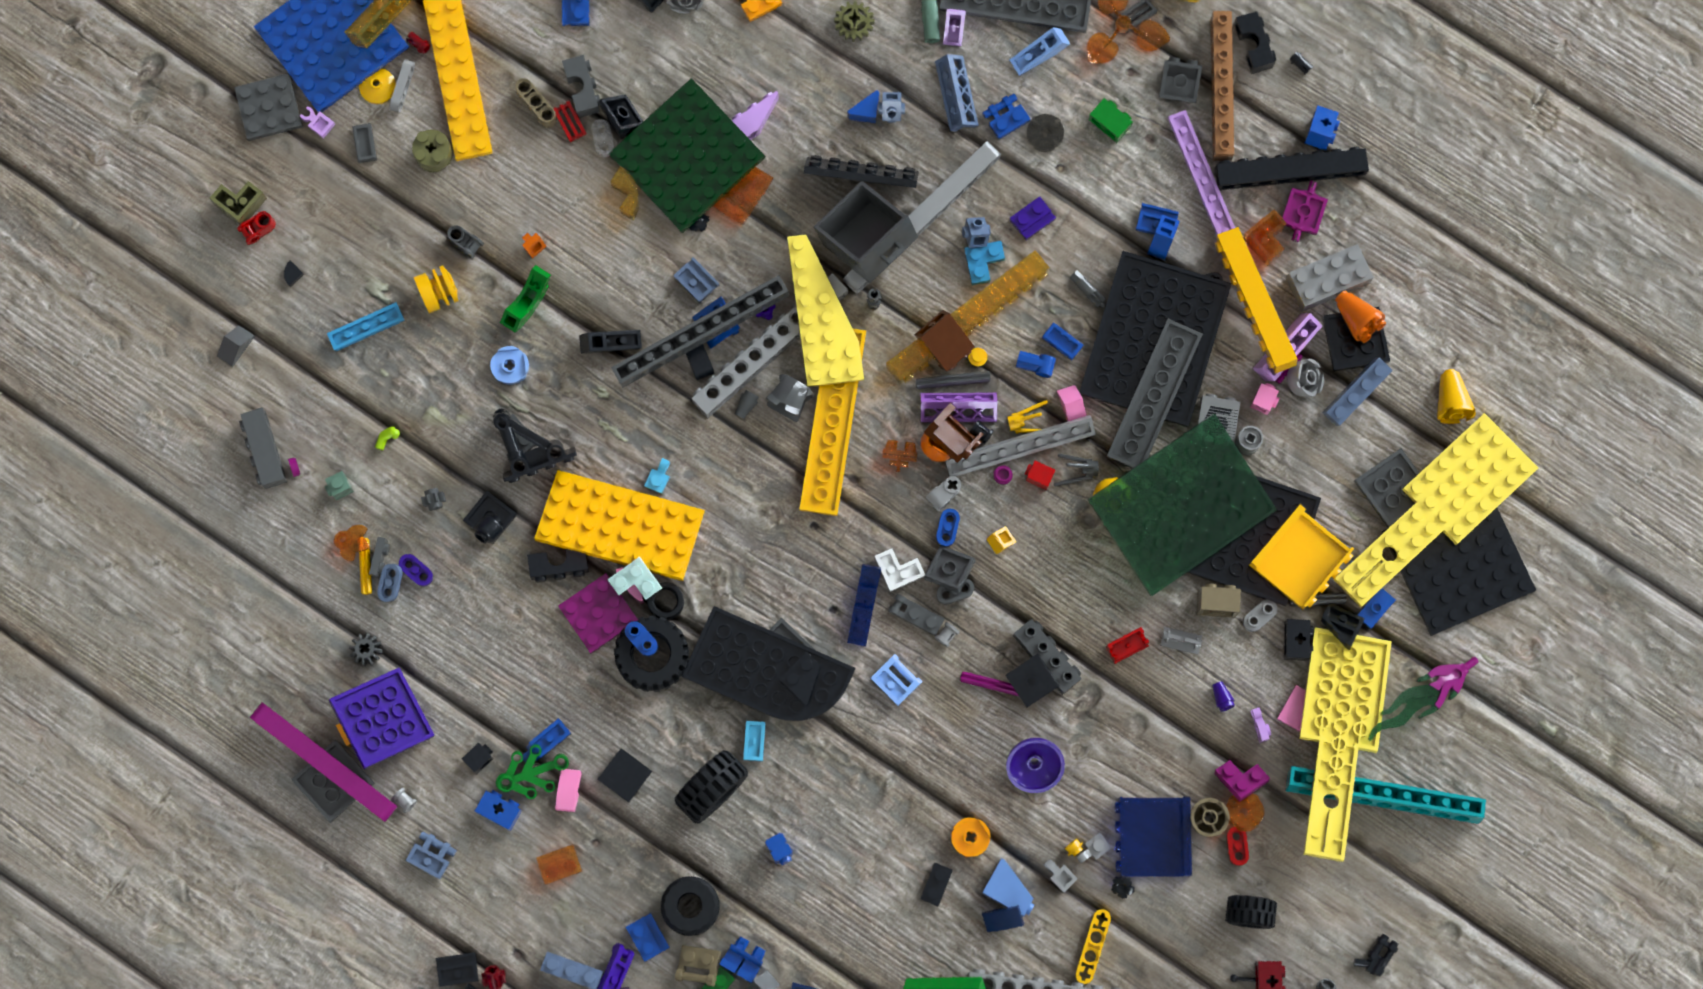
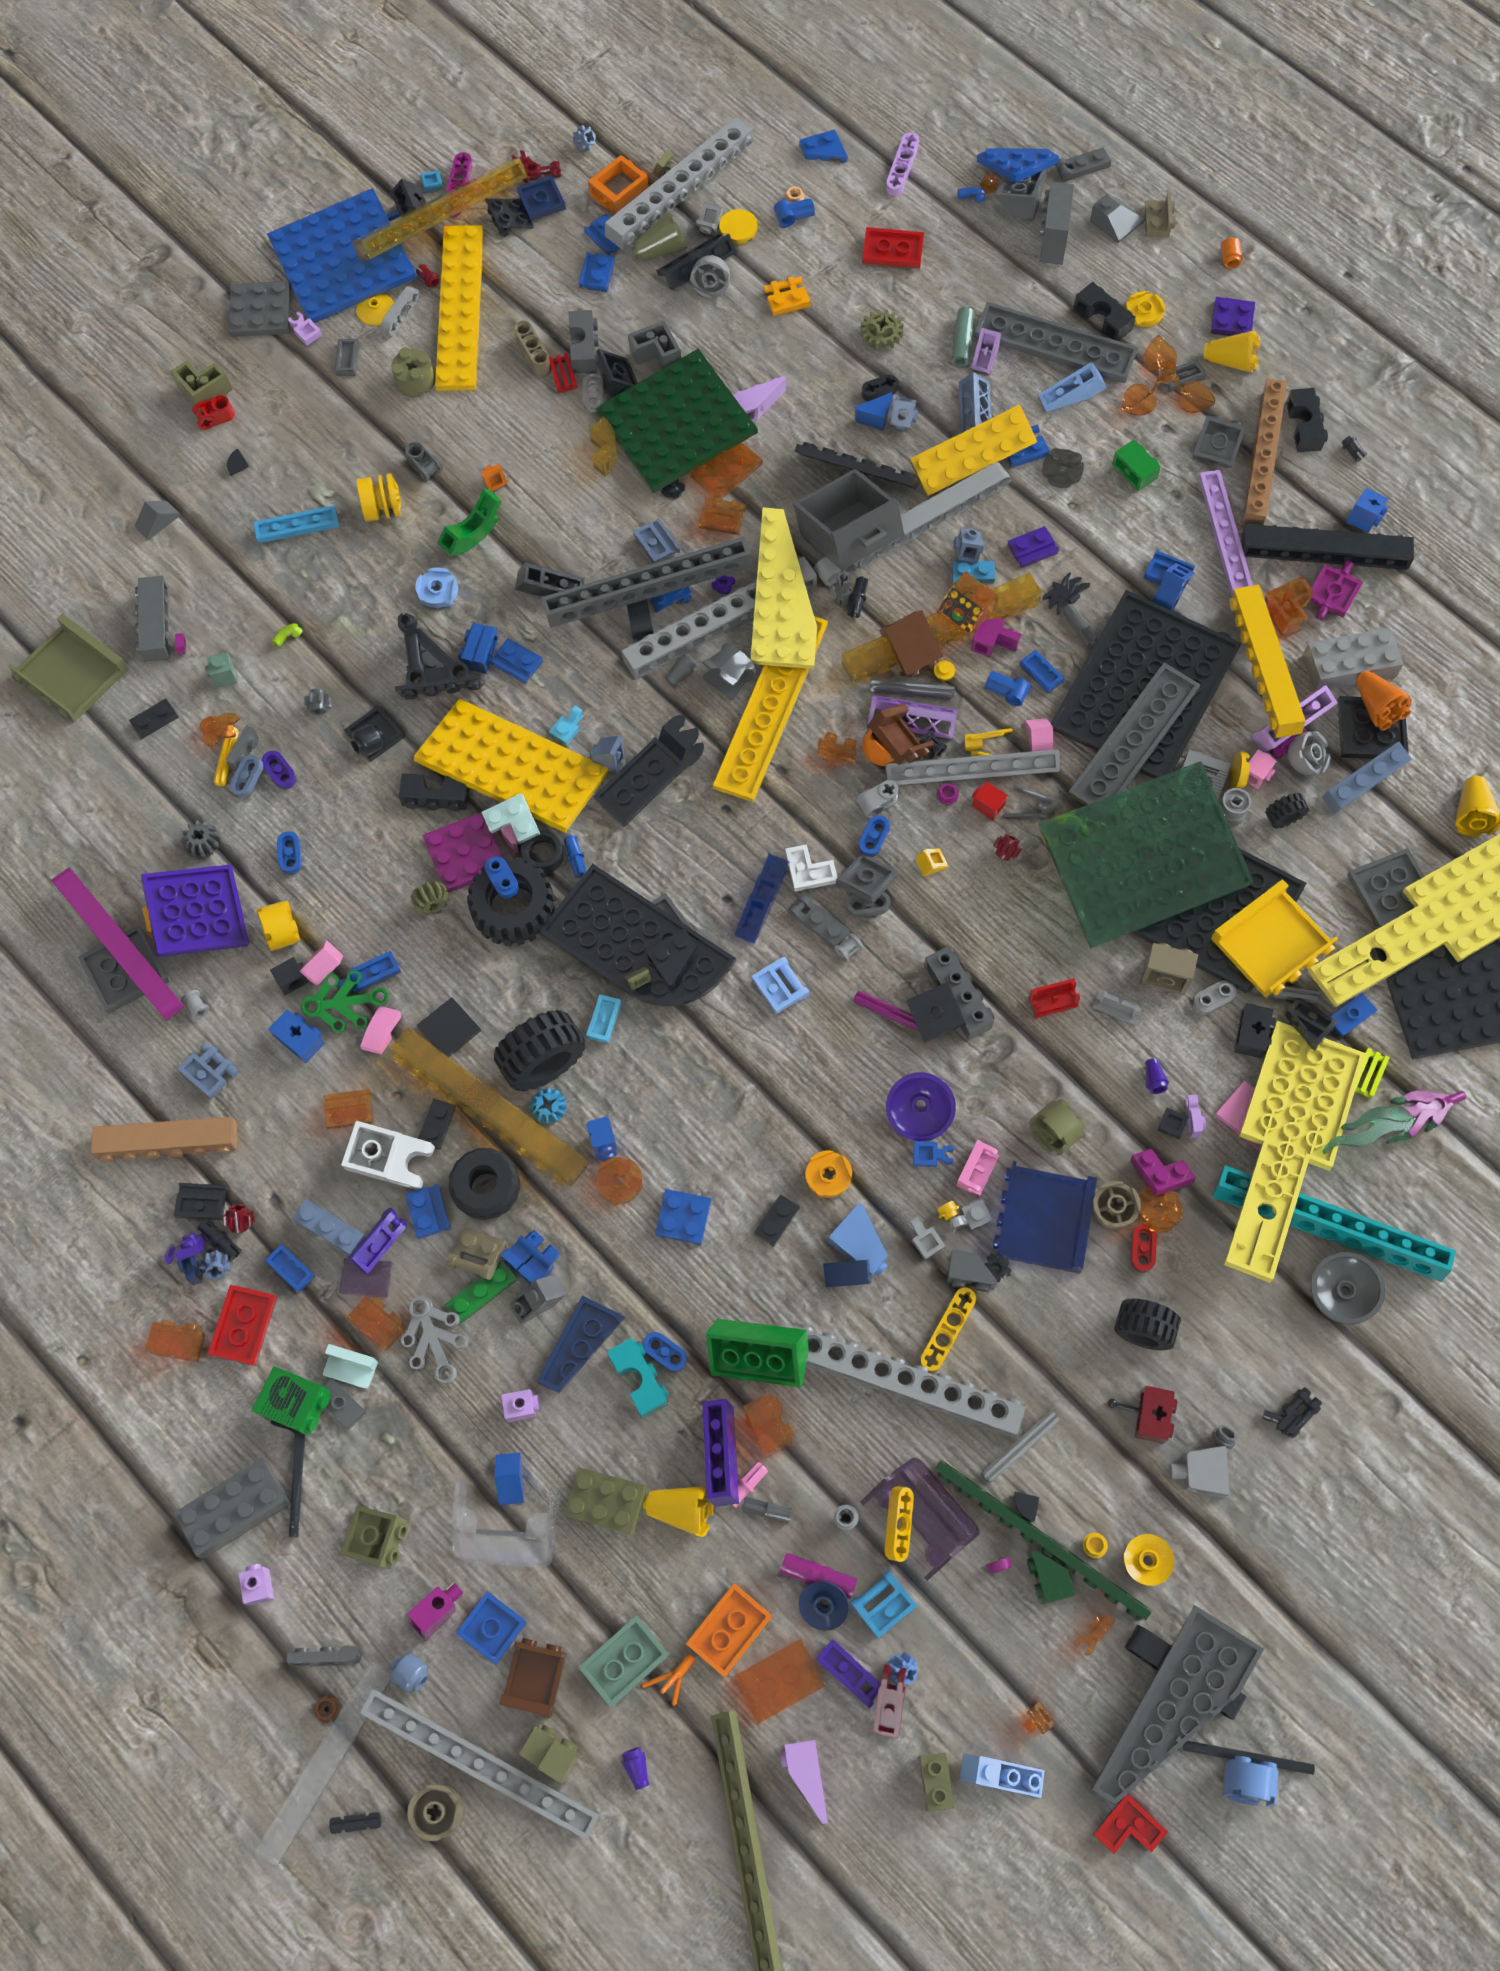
camera: 15 degrees right, 10 degrees down
none -> olive panel [8,613,129,722]
none -> medium nougat brick [91,1117,238,1162]
none -> black plate [129,698,179,739]
none -> yellow brick [256,901,300,952]
none -> blue plate [277,831,302,875]
none -> bright pink slope [300,940,343,986]
none -> white brick [341,1121,435,1190]
none -> clear yellow brick [390,1027,588,1187]
none -> olive gear [410,880,450,916]
none -> black plate [418,1098,456,1149]
none -> blue brick [458,623,499,674]
none -> blue plate [490,638,543,684]
none -> dark azure gear [529,1087,567,1124]
none -> blue axle [564,835,587,879]
none -> sand blue slope [590,735,625,775]
none -> black hinge [593,715,705,827]
none -> clear orange plate [596,1157,643,1205]
none -> olive slope [625,967,652,990]
none -> dark grey brick [628,321,681,369]
none -> blue plate [655,1189,712,1245]
none -> clear orange plate [699,497,746,535]
none -> black axle [847,576,868,618]
none -> black beam [861,375,898,402]
none -> yellow plate [909,404,1038,497]
none -> blue plate [913,1141,954,1167]
none -> clear orange slope [936,571,999,636]
none -> dark grey slope [947,1249,997,1292]
none -> bright pink hinge [956,1139,999,1197]
none -> magenta brick [971,618,1022,657]
none -> dark red gear [993,834,1022,861]
none -> olive brick [1029,1099,1085,1155]
none -> black piece [1042,572,1090,615]
none -> black plate [1157,1108,1188,1140]
none -> yellow tile [1228,751,1250,790]
none -> black tyre [1265,793,1310,829]
none -> dark grey dish [1311,1252,1385,1324]
none -> neon yellow tile [1355,1048,1390,1099]

